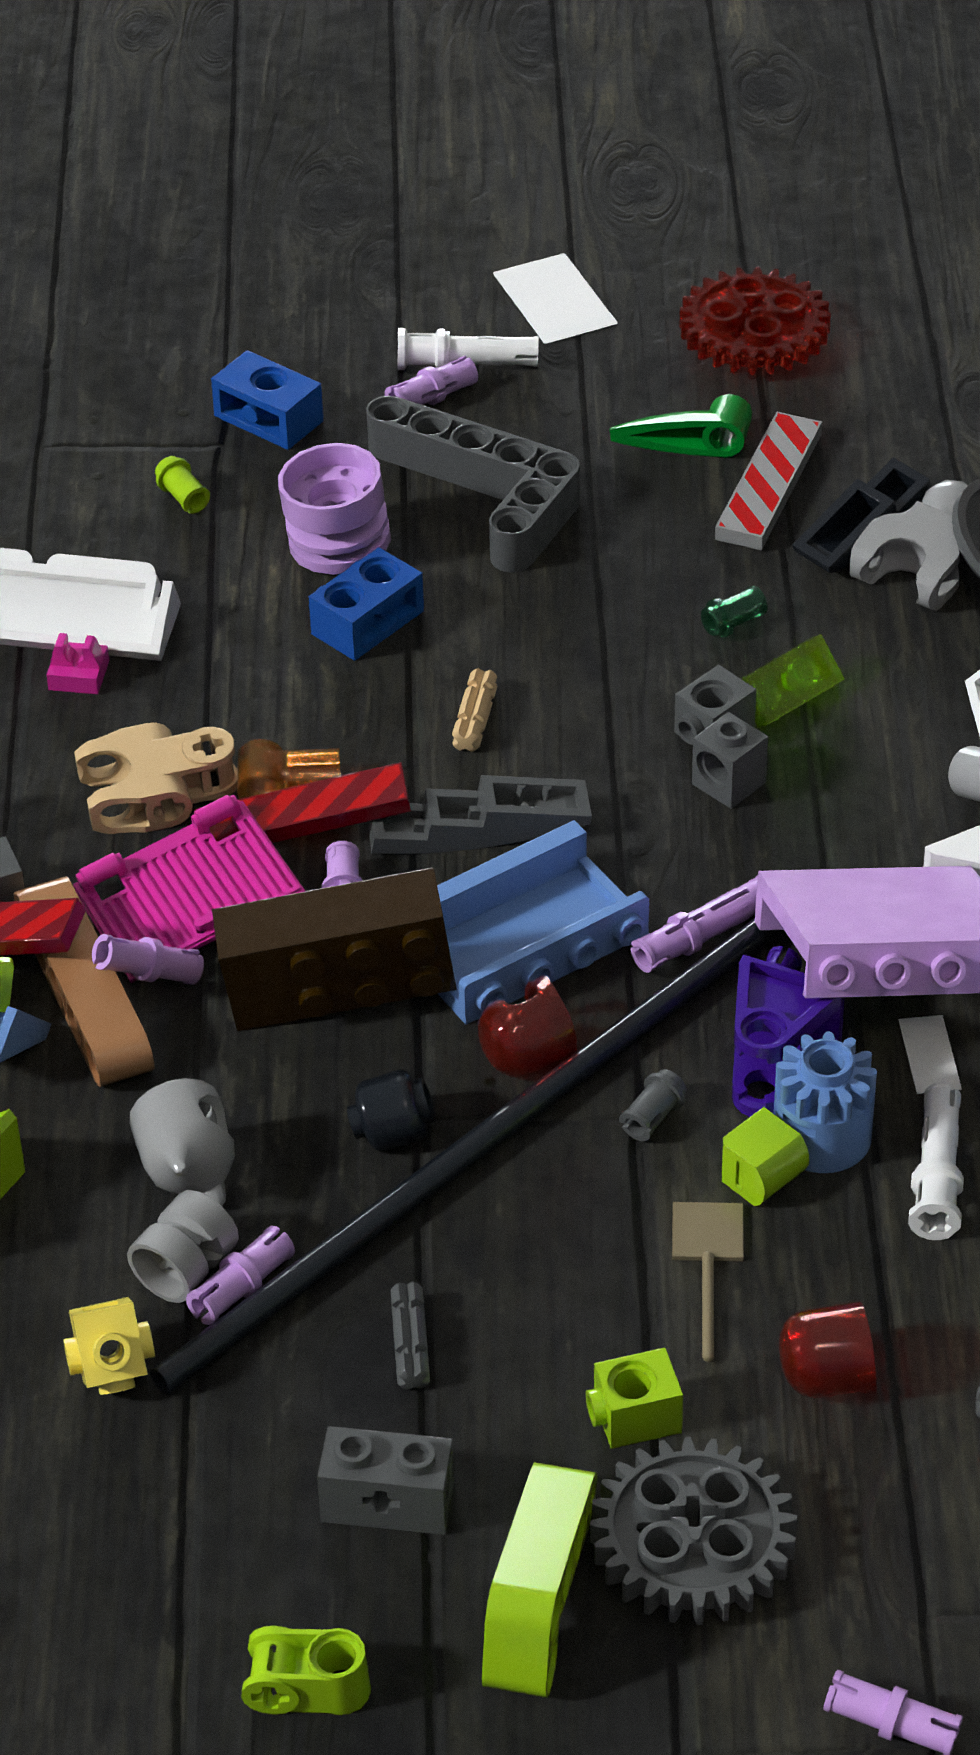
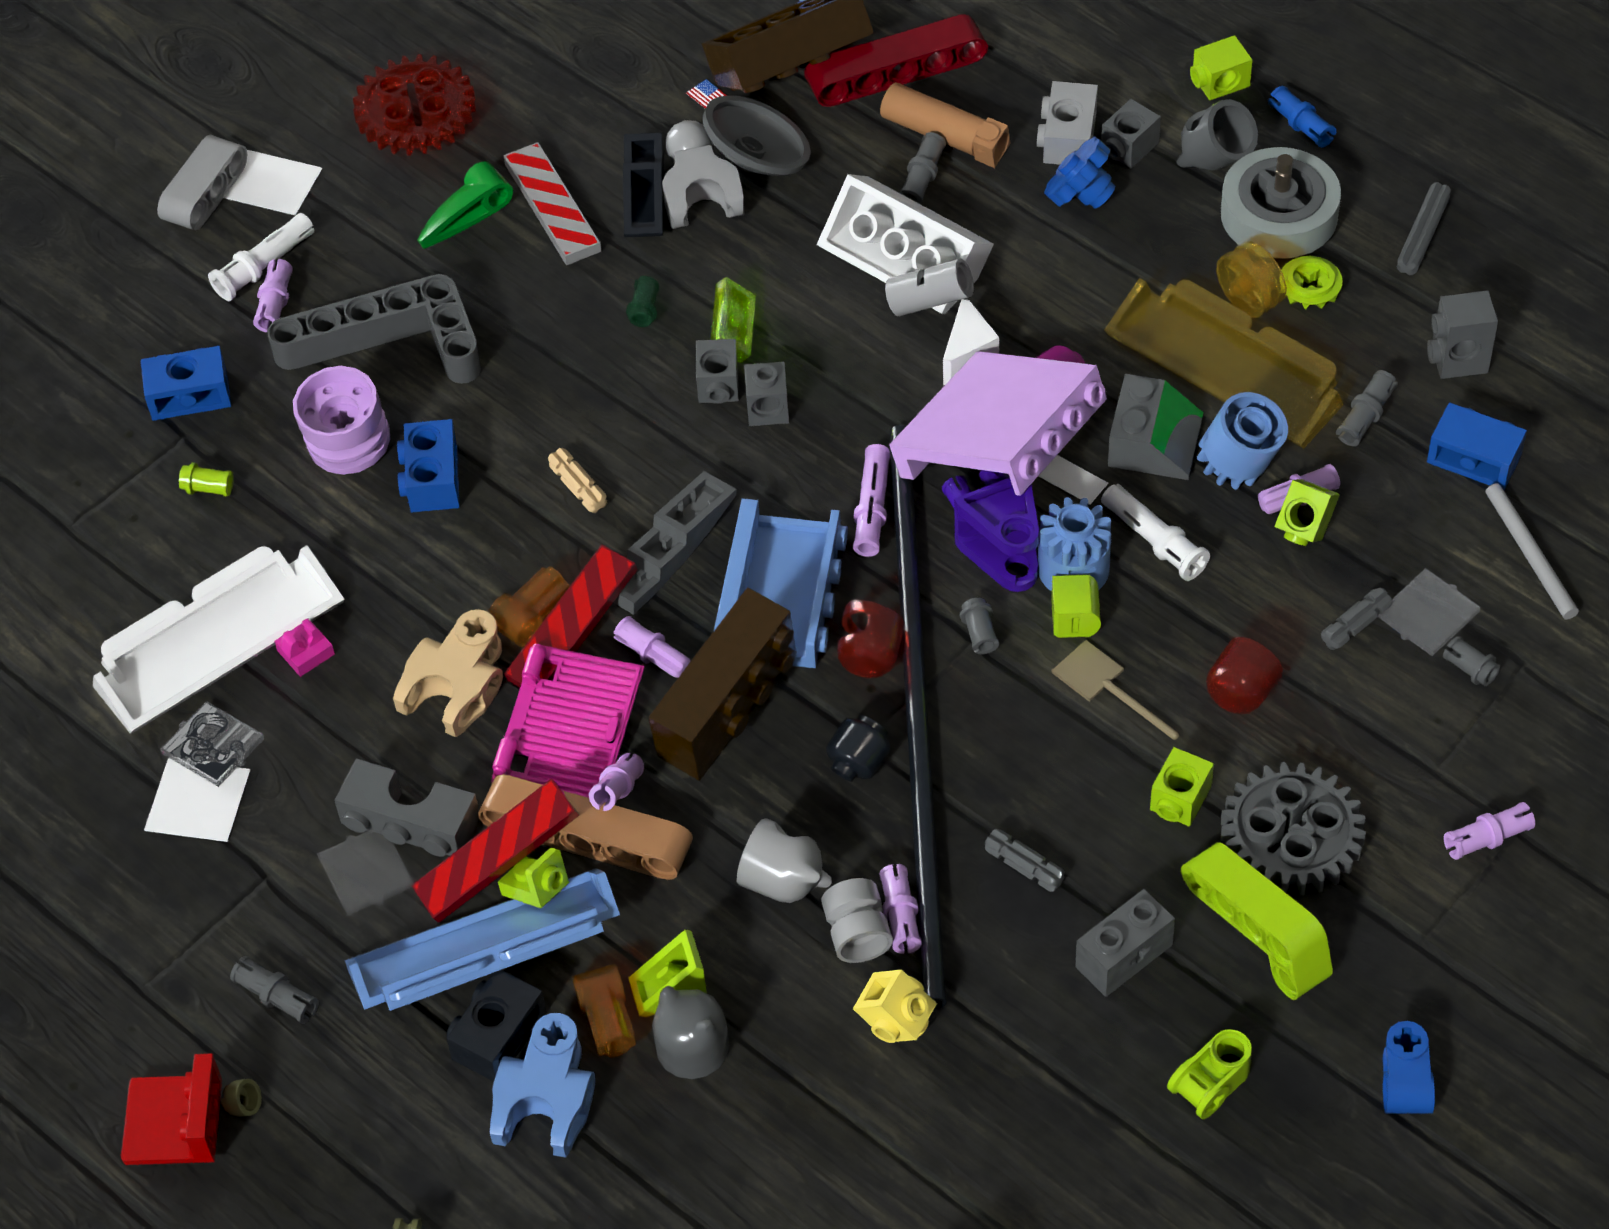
camera: 45 degrees left, 10 degrees up
none -> light grey beam [157,135,248,231]

